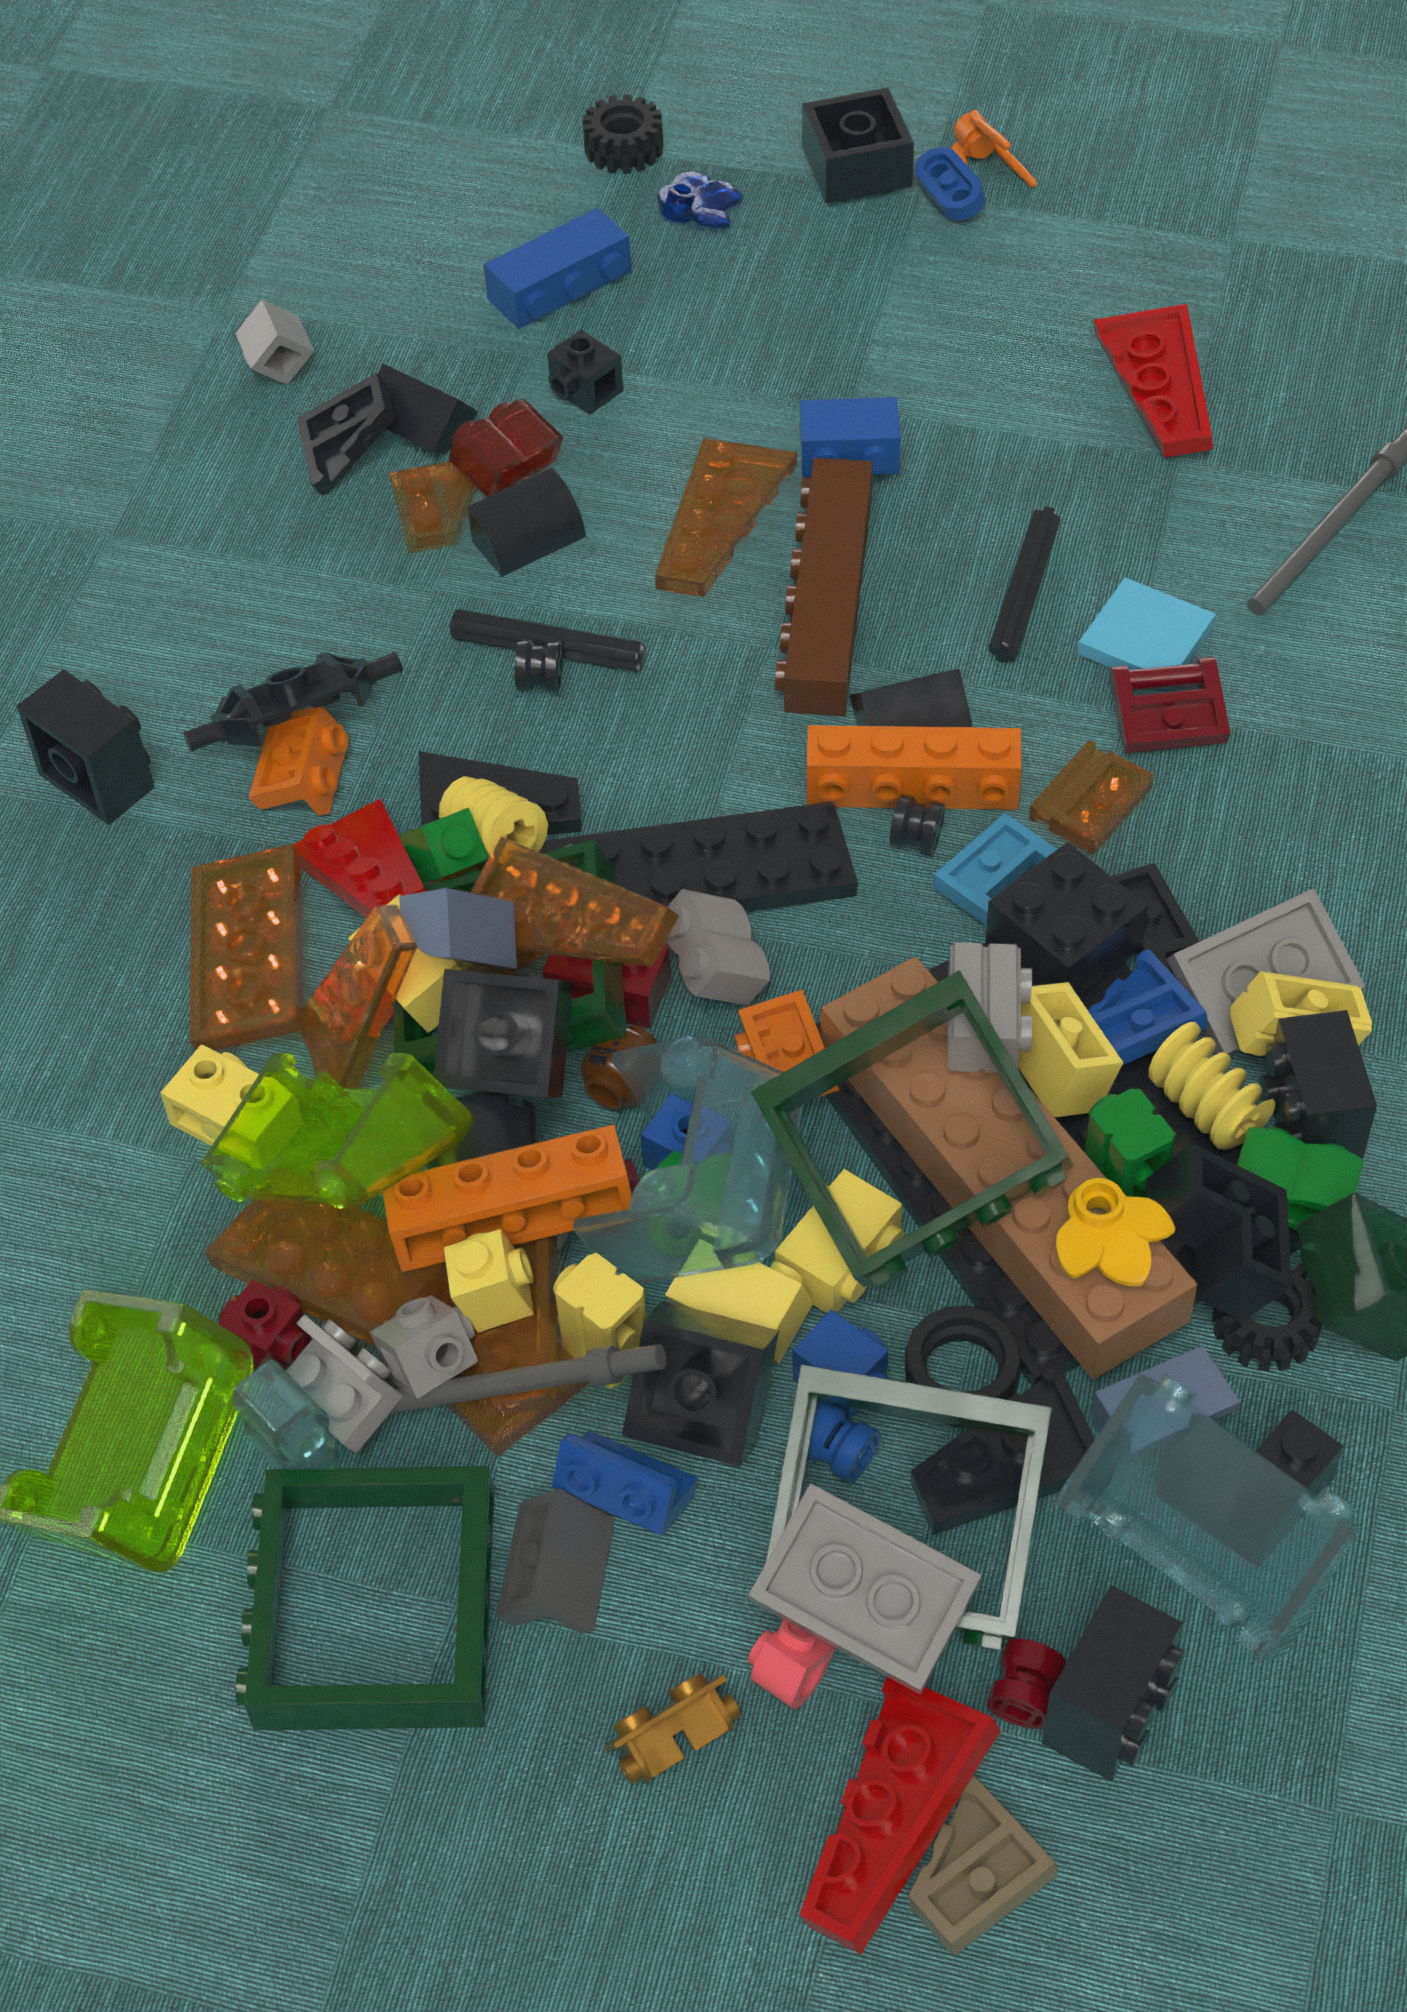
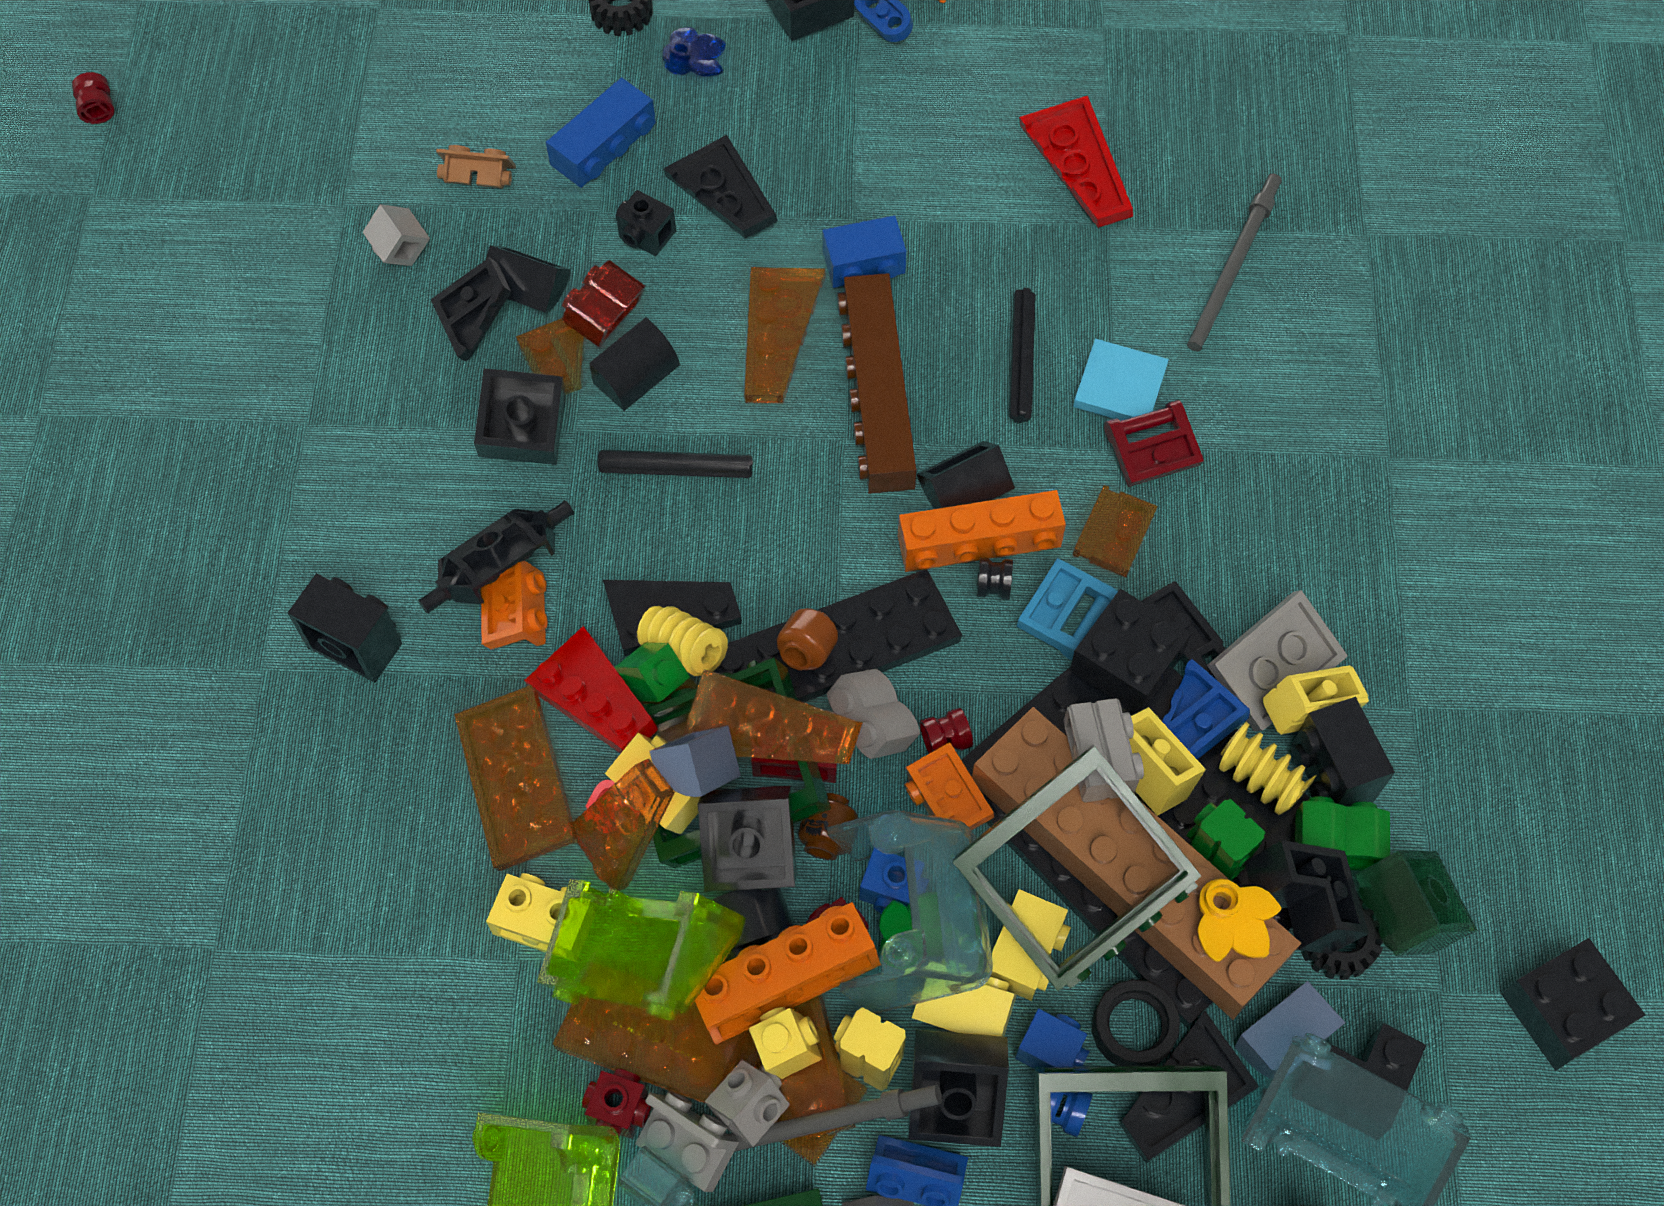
camera: 15 degrees left, 10 degrees up
black wheel [515,639,562,692] -> none
none -> medium nougat hinge [436,145,516,189]
none -> black brick [474,368,565,465]
none -> black wing [663,135,778,239]
none -> dark orange head [777,608,838,670]
none -> dark red wheel [919,708,973,754]

